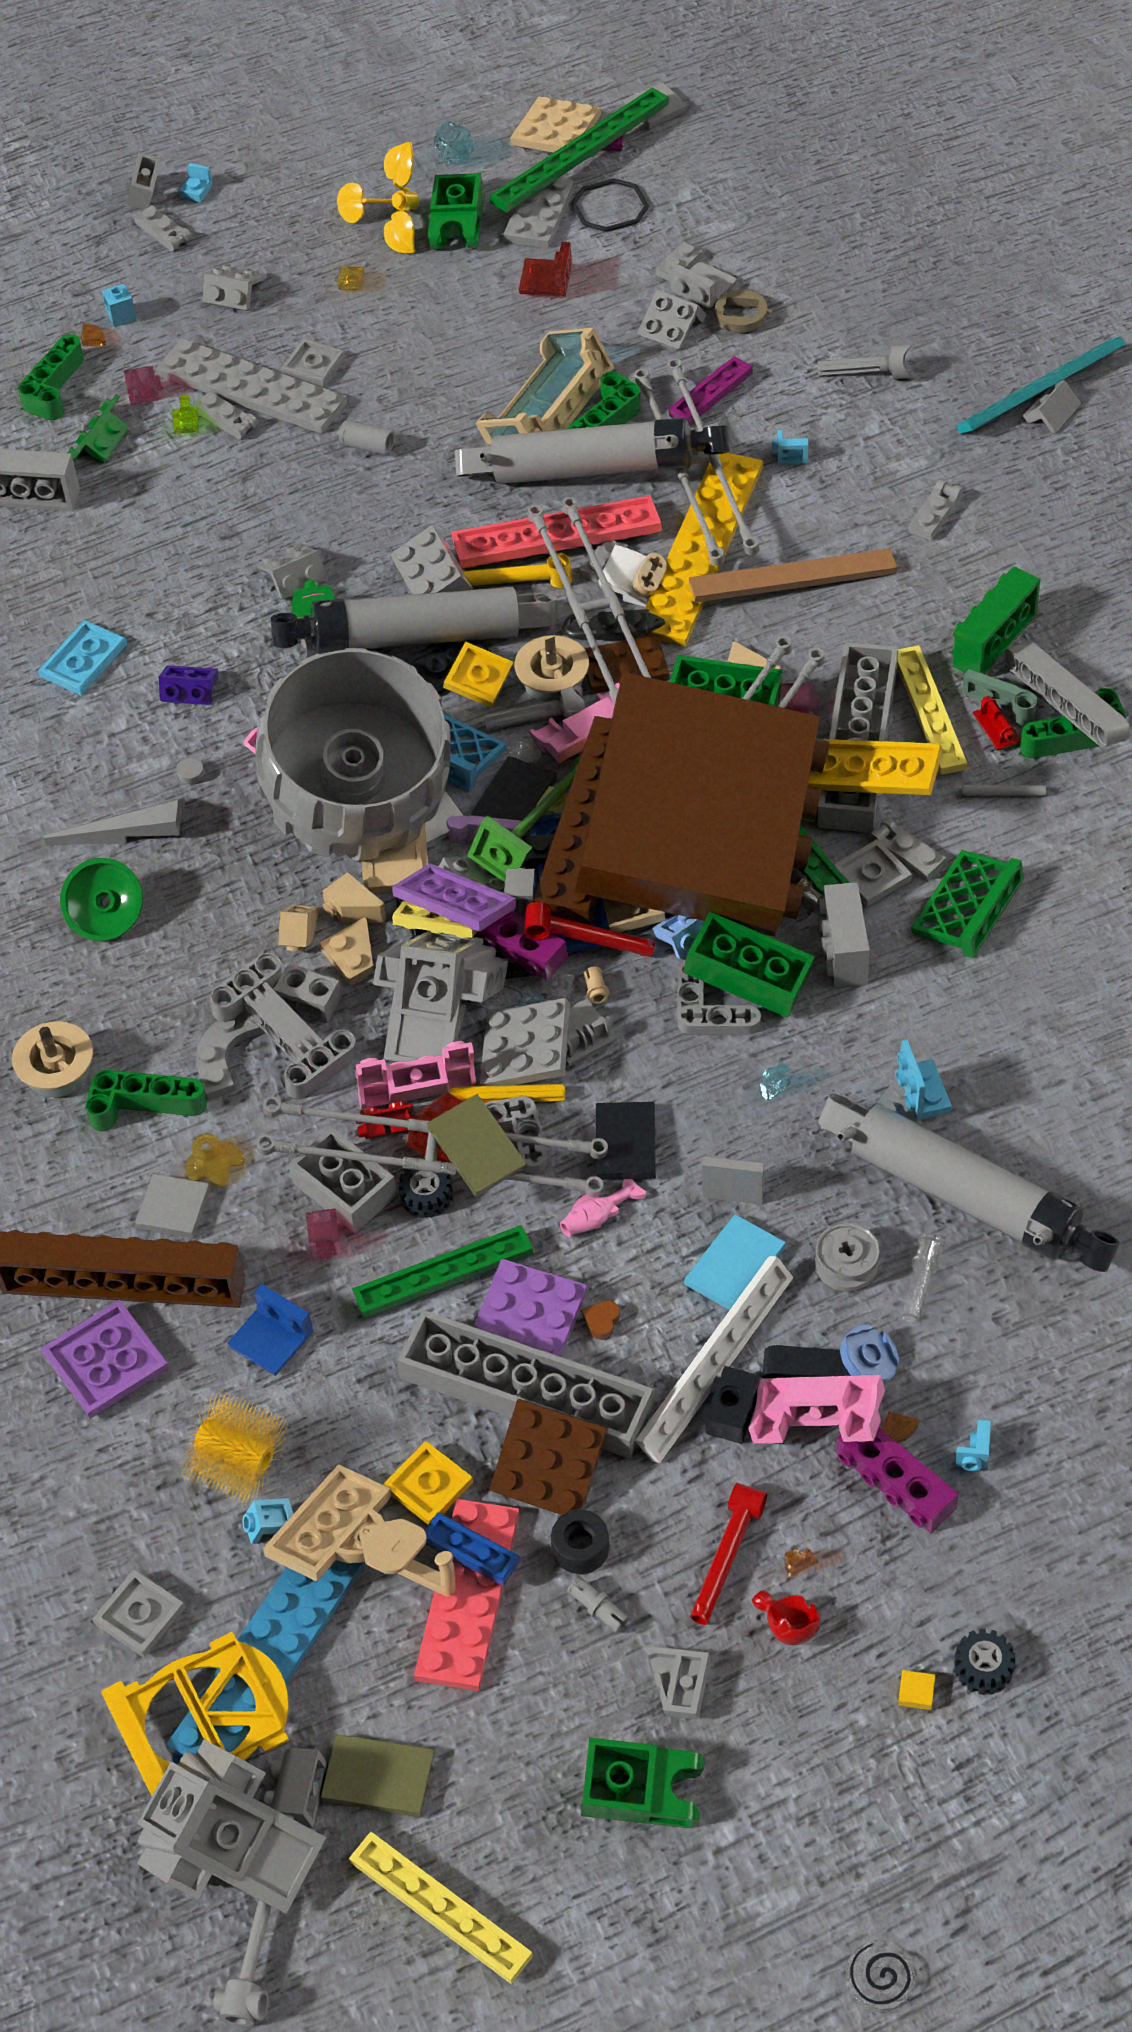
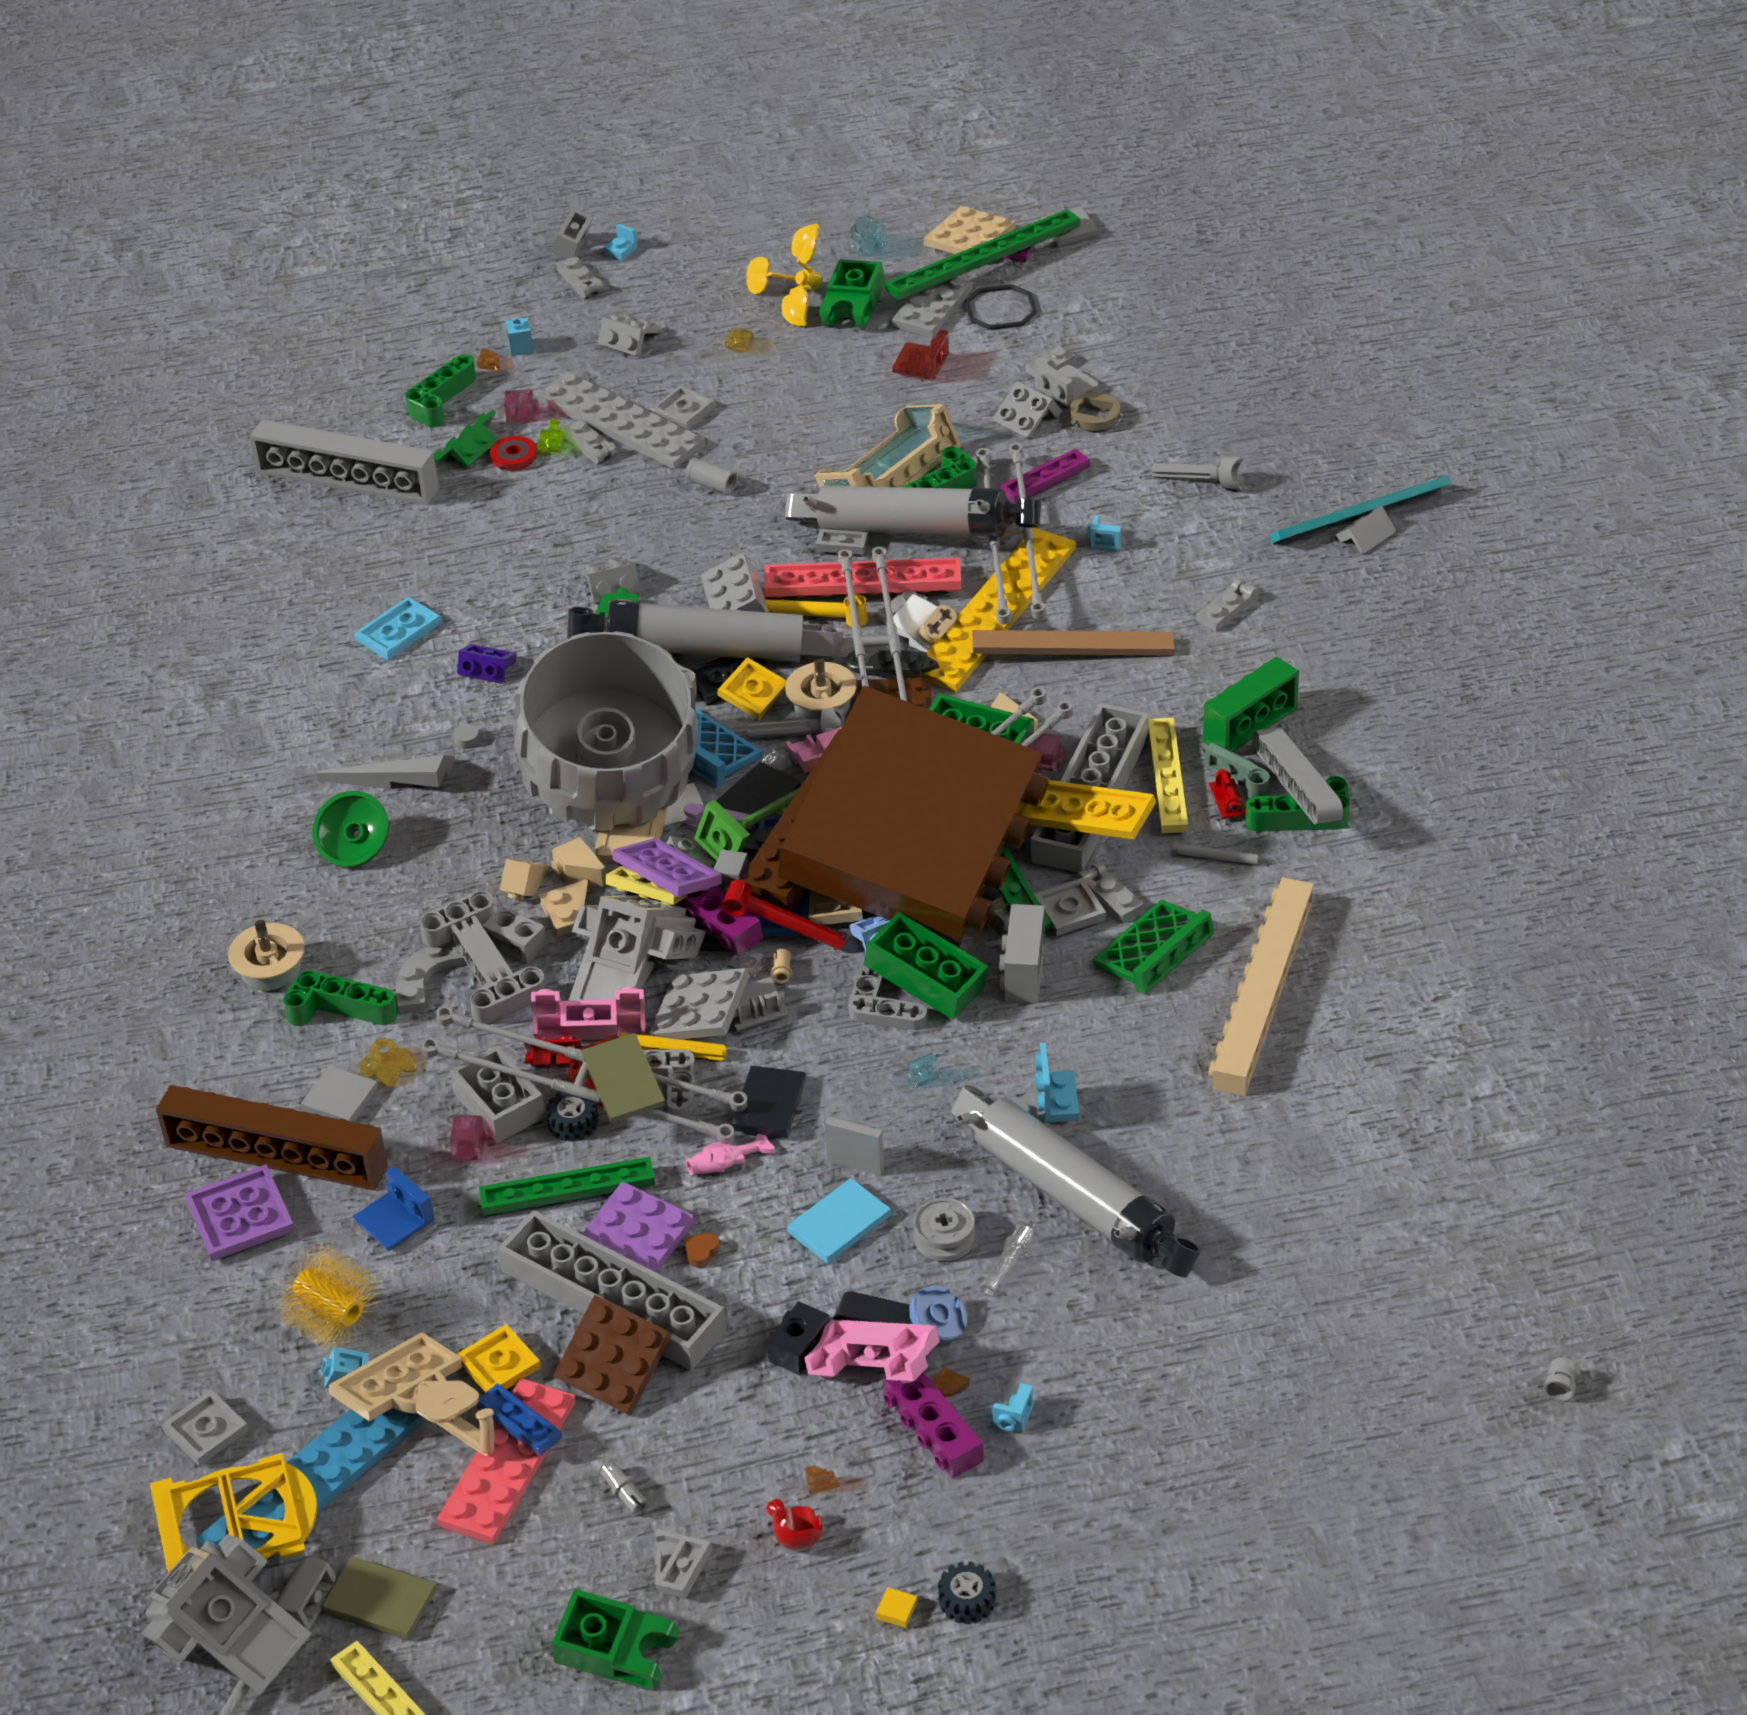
camera: 10 degrees right, 10 degrees down
black tyre [551,1509,610,1574] -> none
white plate [635,1256,793,1463] -> none
red piece [690,1482,768,1625] -> none
none -> red tile [490,436,537,471]
none -> light grey plate [816,528,868,555]
none -> tan brick [1208,877,1314,1096]

